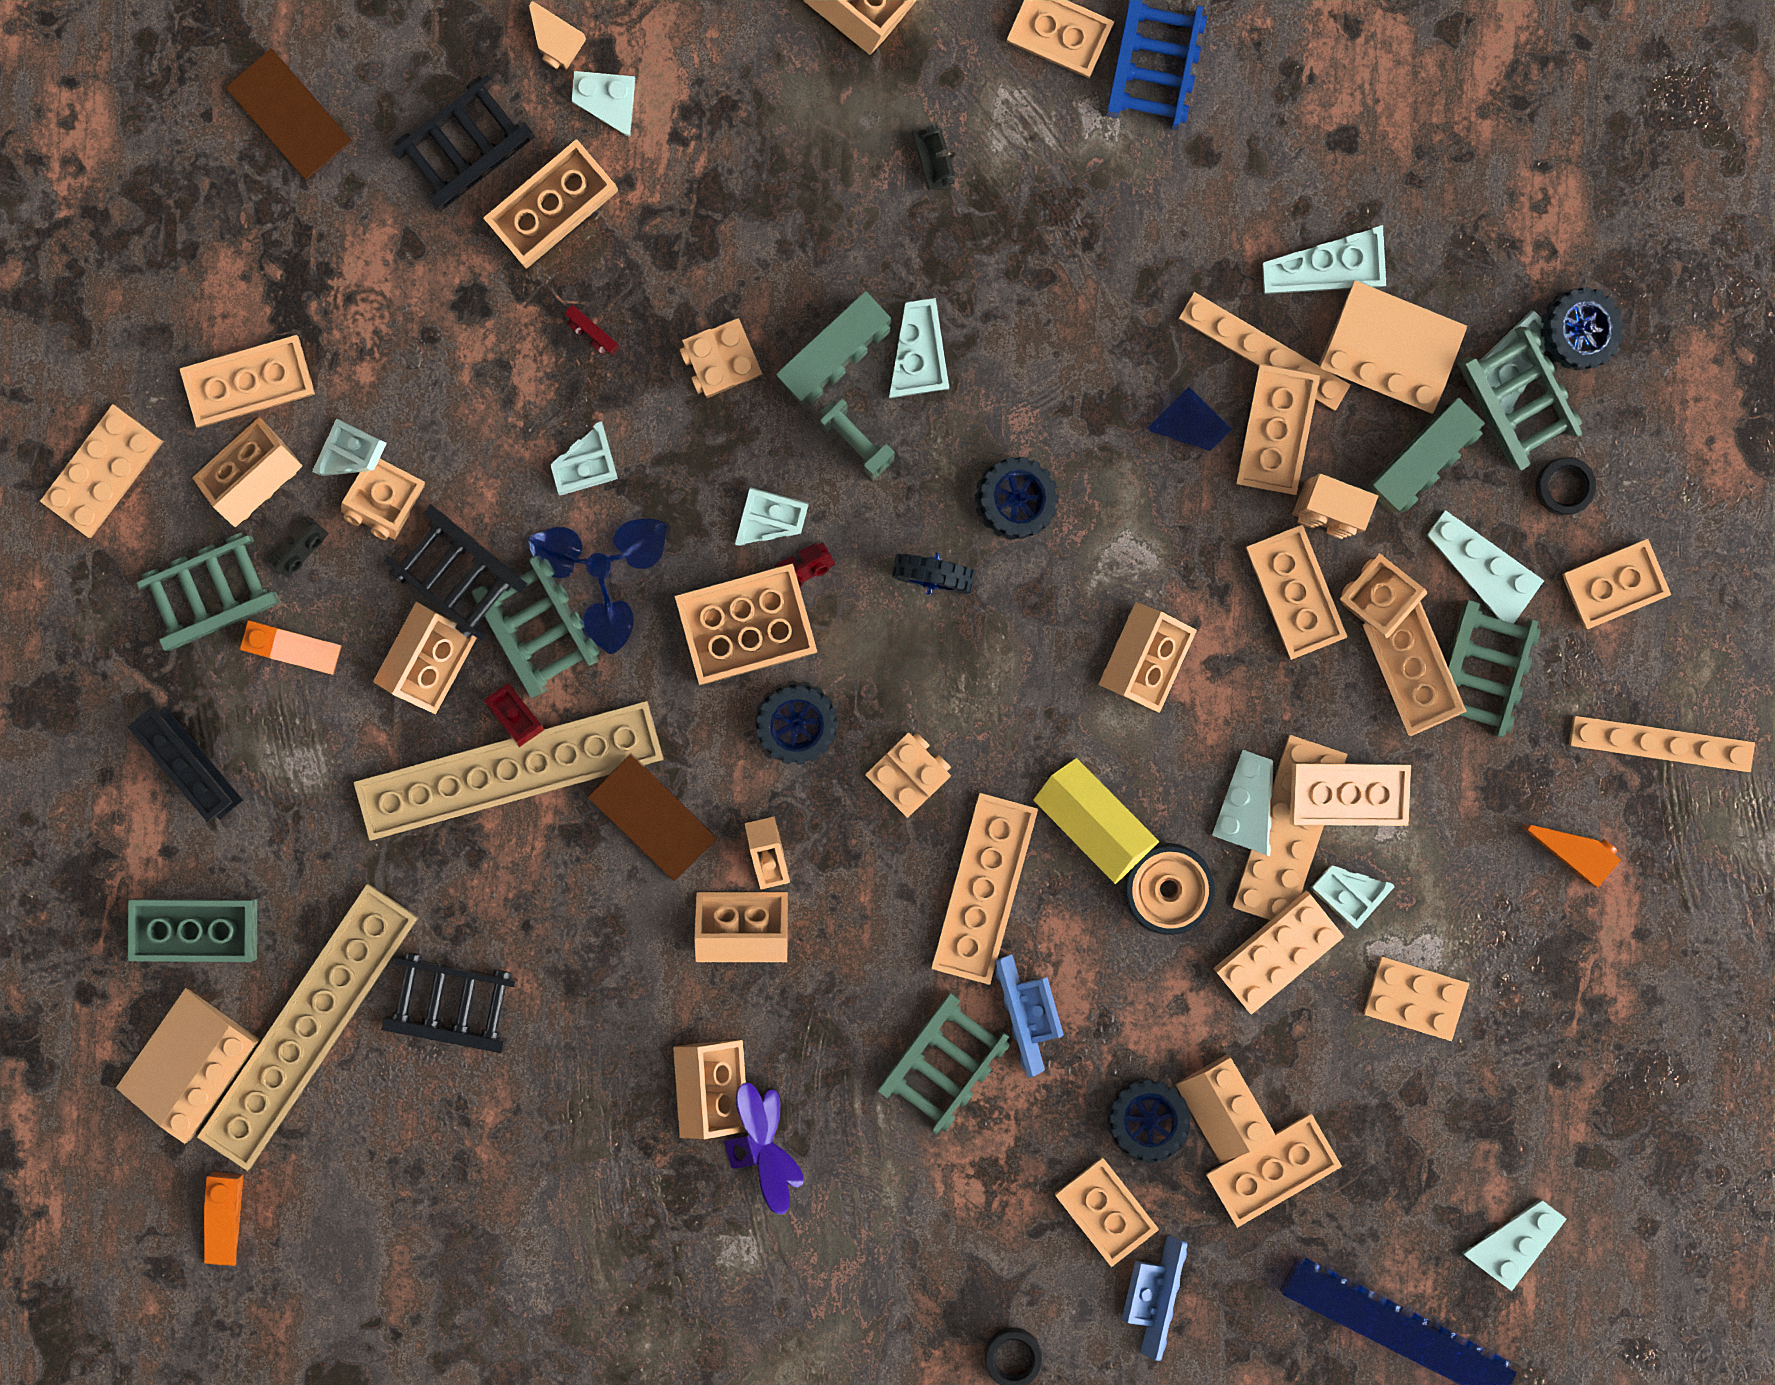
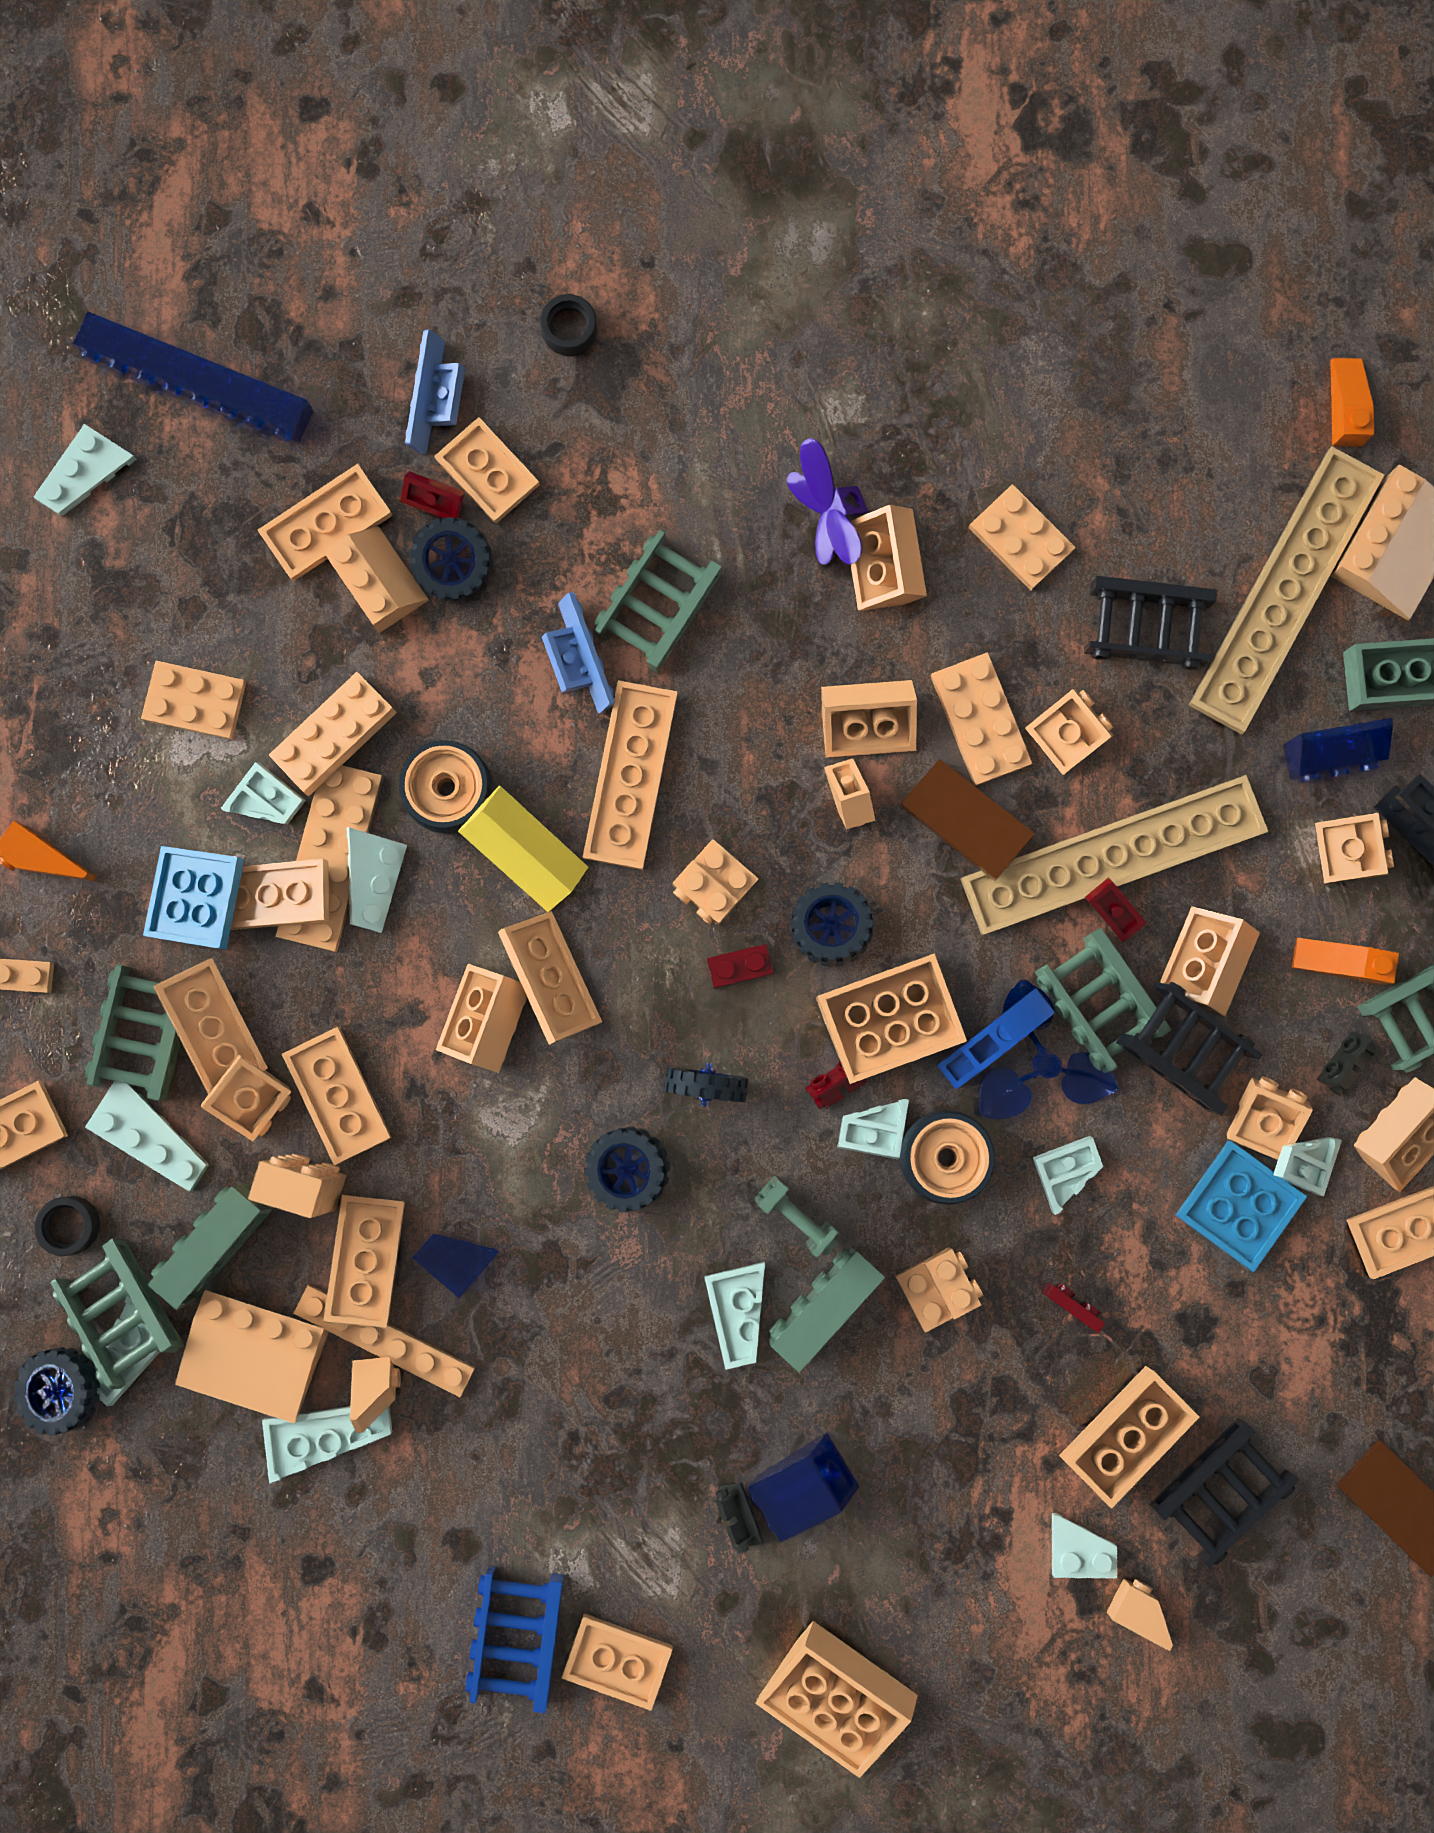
camera: 175 degrees right, 5 degrees down
none -> plate [143,846,244,950]
none -> light nougat slope [350,1357,401,1433]
none -> dark red plate [400,471,465,519]
none -> light nougat plate [498,911,602,1045]
none -> dark red plate [707,944,773,989]
none -> clear blue slope [748,1432,860,1543]
none -> light nougat wheel [900,1111,995,1205]
none -> light nougat plate [930,652,1032,786]
none -> blue slope [937,988,1055,1090]
none -> light nougat plate [968,484,1076,591]
none -> light nougat plate [1025,688,1114,775]
none -> dark azure plate [1175,1141,1307,1272]
none -> clear blue slope [1283,718,1393,783]
none -> light nougat plate [1315,813,1394,884]

